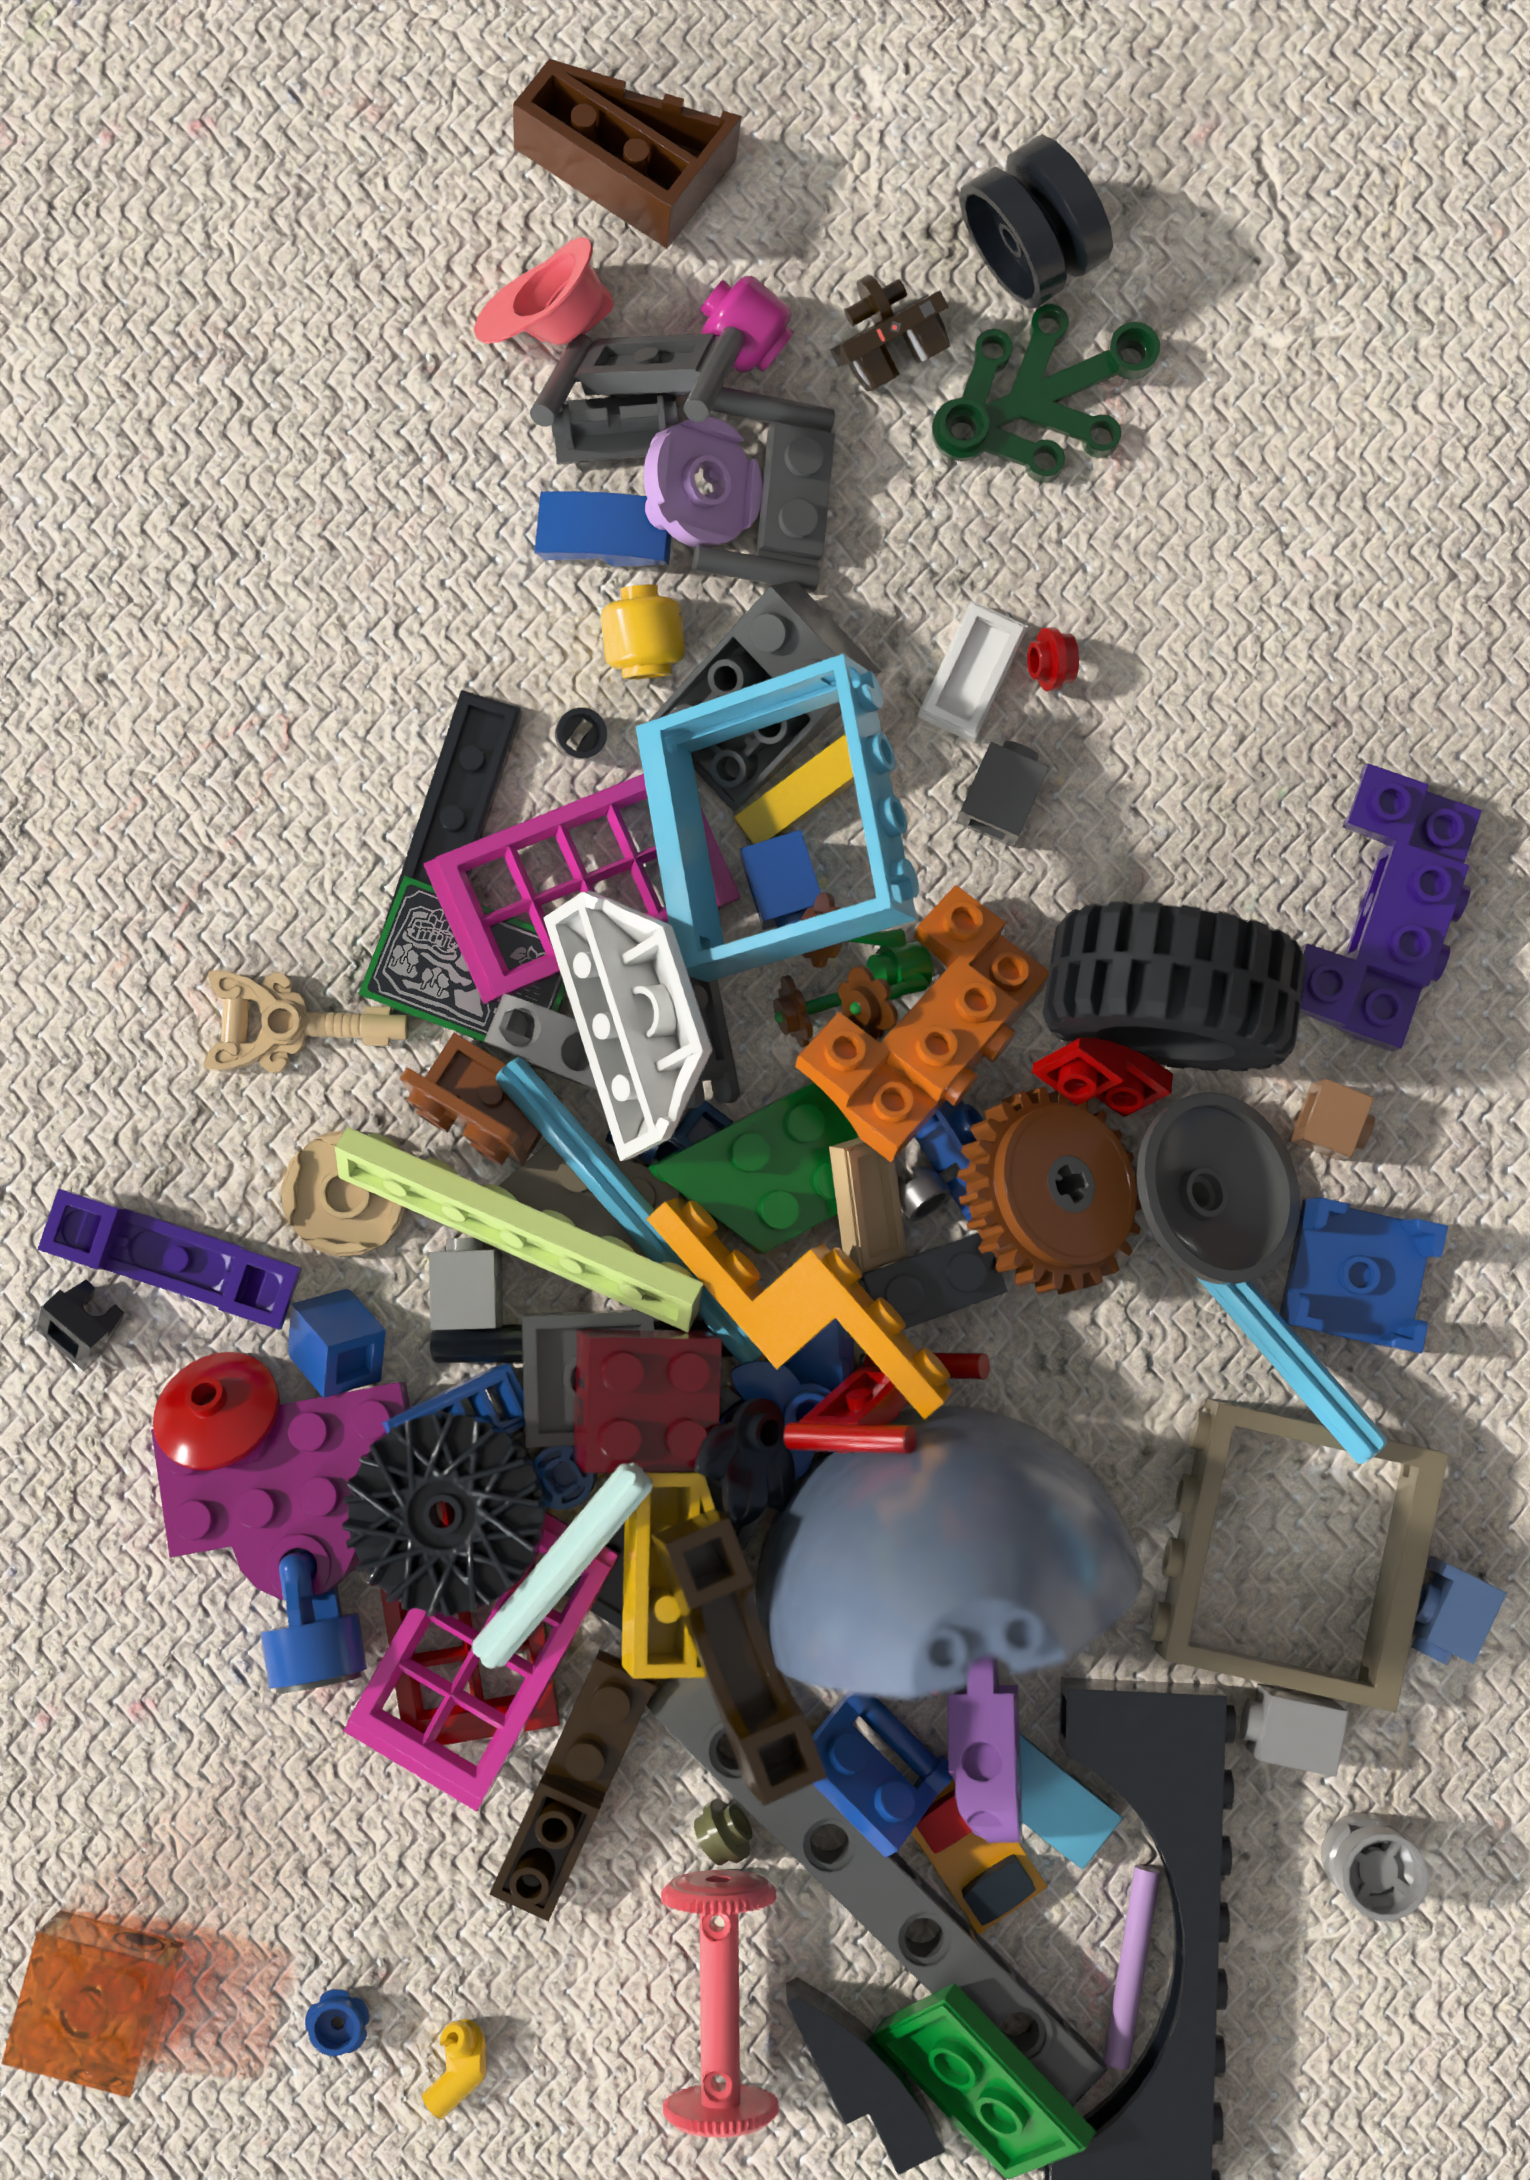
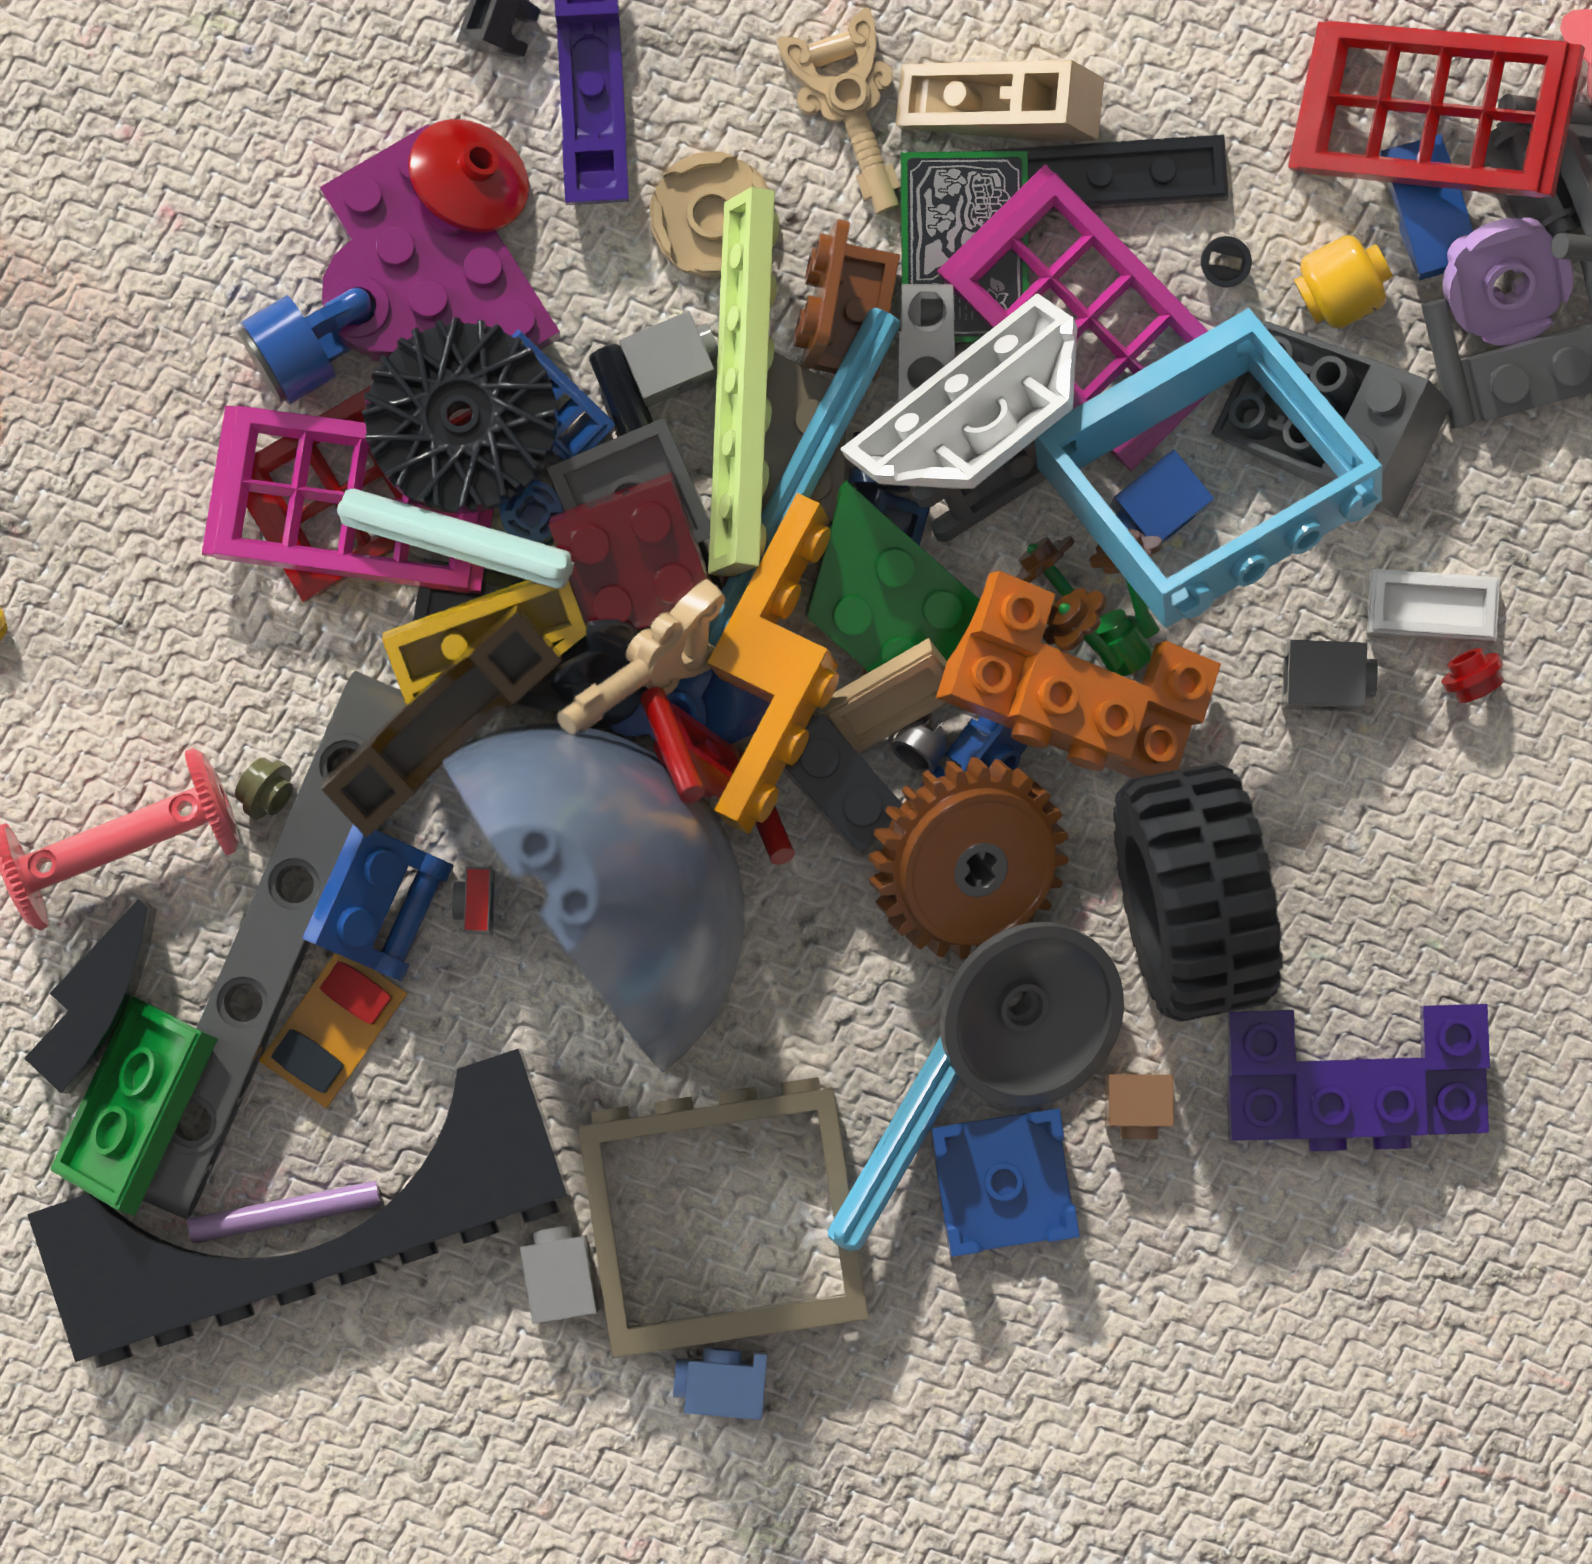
camera: 70 degrees right, 0 degrees up
blue panel [288,1289,386,1398] -> none
dark brown slope [489,1649,658,1922] -> none
yellow piece [734,733,855,845] -> none
medium lavender piece [948,1656,1023,1843] -> none
medium azure slope [1020,1732,1124,1870] -> none
red slope [1032,1038,1173,1117] -> none
light grey wheel [1321,1812,1428,1921] -> none
none -> tan piece [557,579,725,735]
none -> tan slope [896,60,1104,141]
none -> red piece [1288,21,1585,198]

